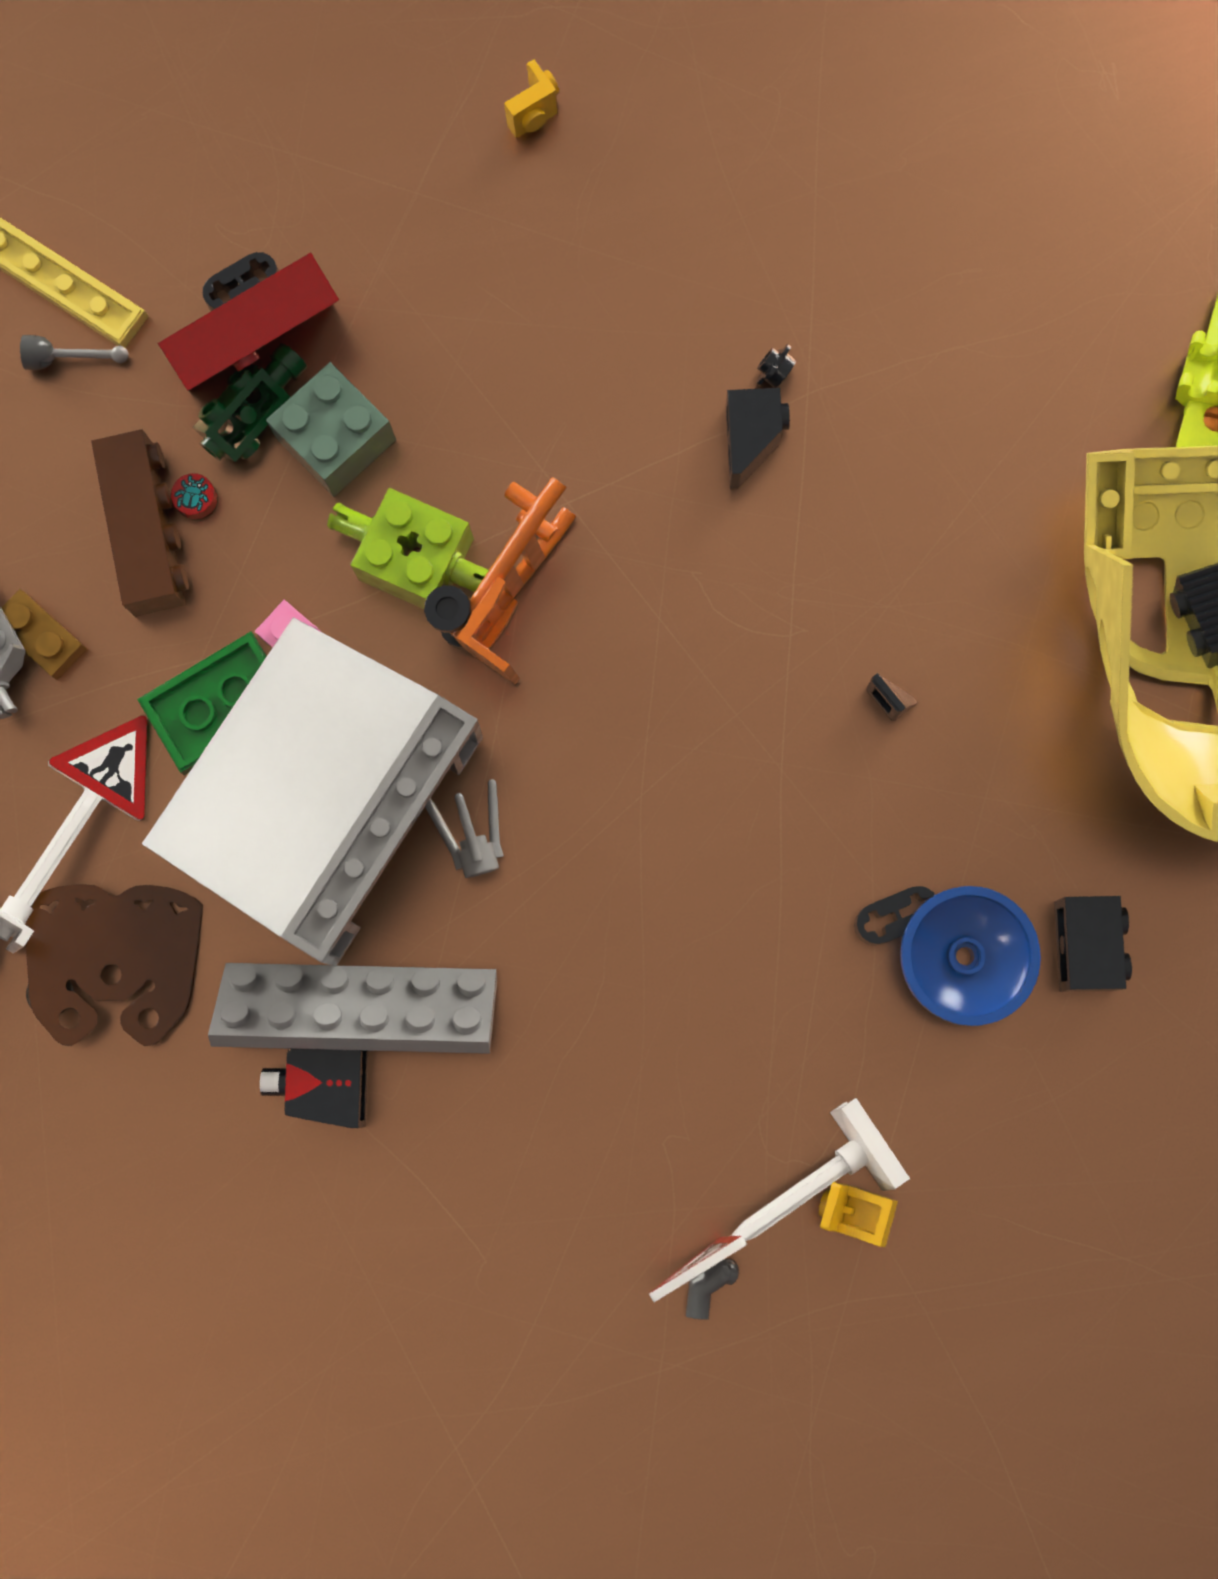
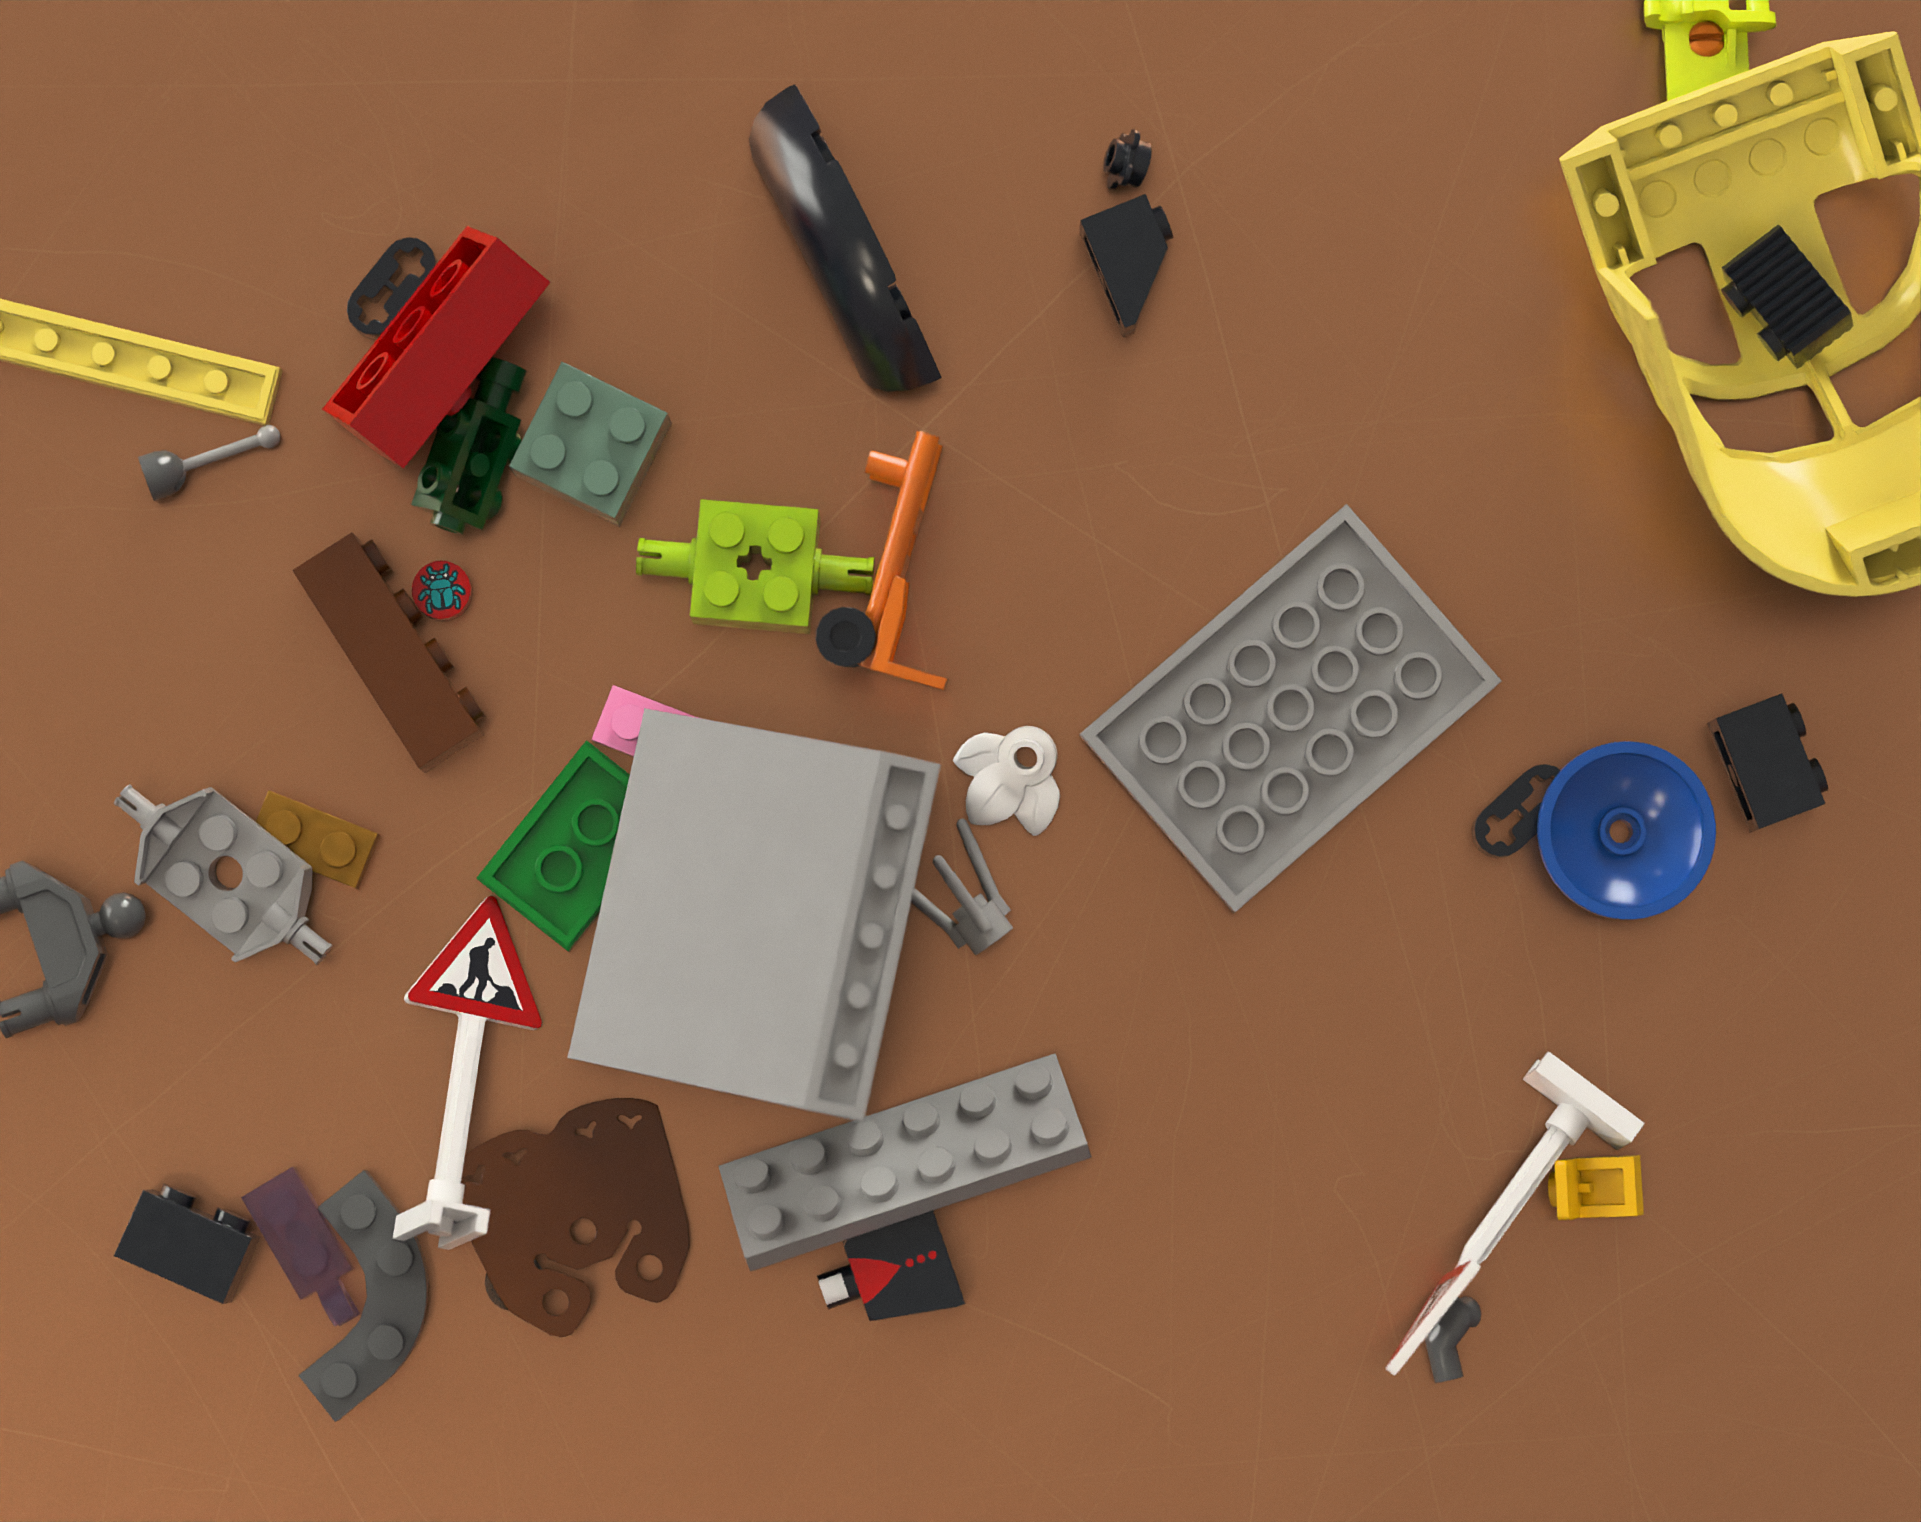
camera: 25 degrees left, 5 degrees up
black slope [867,673,918,721] -> none
none -> black brick [749,84,942,392]
none -> white plate [953,726,1060,836]
none -> light grey plate [1079,504,1502,913]

